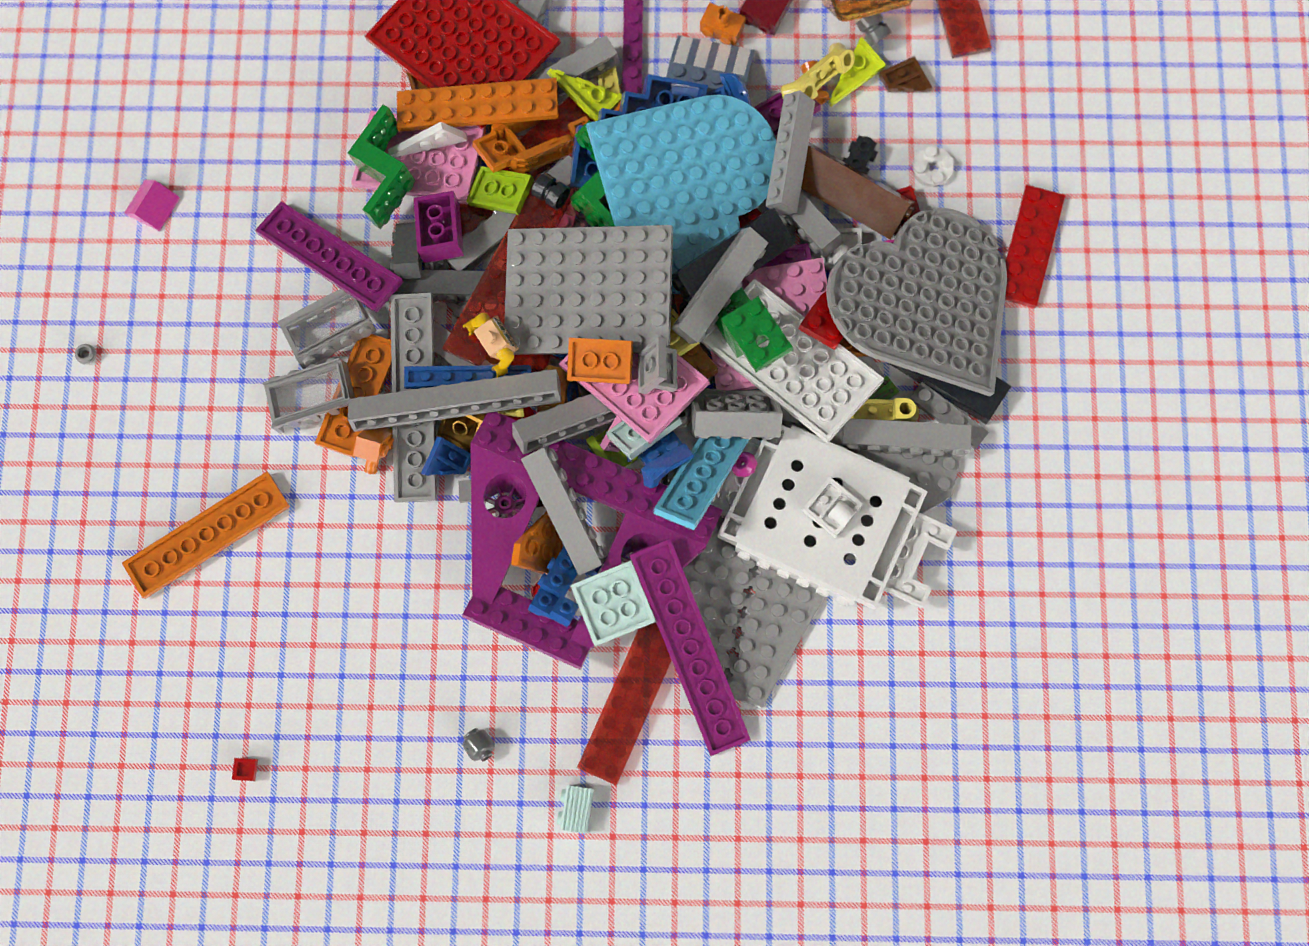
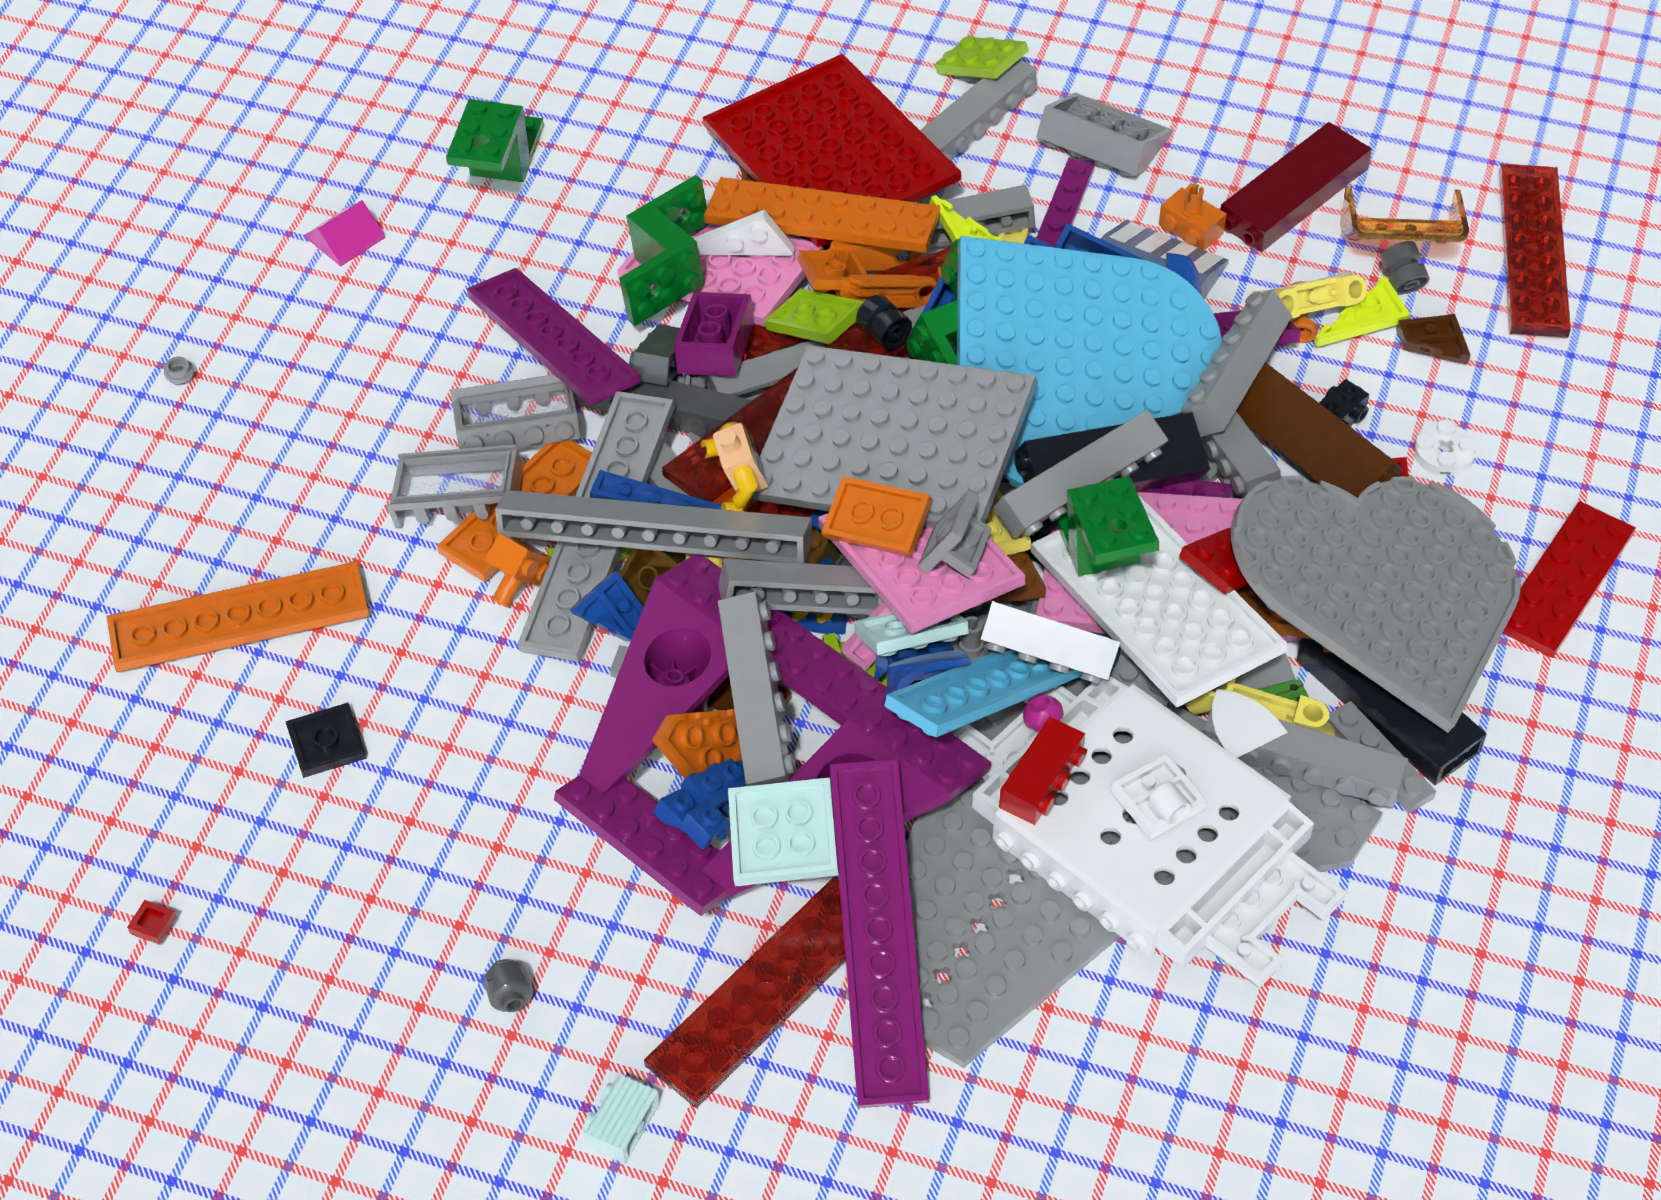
camera: 15 degrees right, 25 degrees down
none -> black tile [285,702,367,778]
none -> green bracket [446,99,544,182]
none -> red brick [999,716,1087,825]
none -> white sticker [1212,689,1288,758]

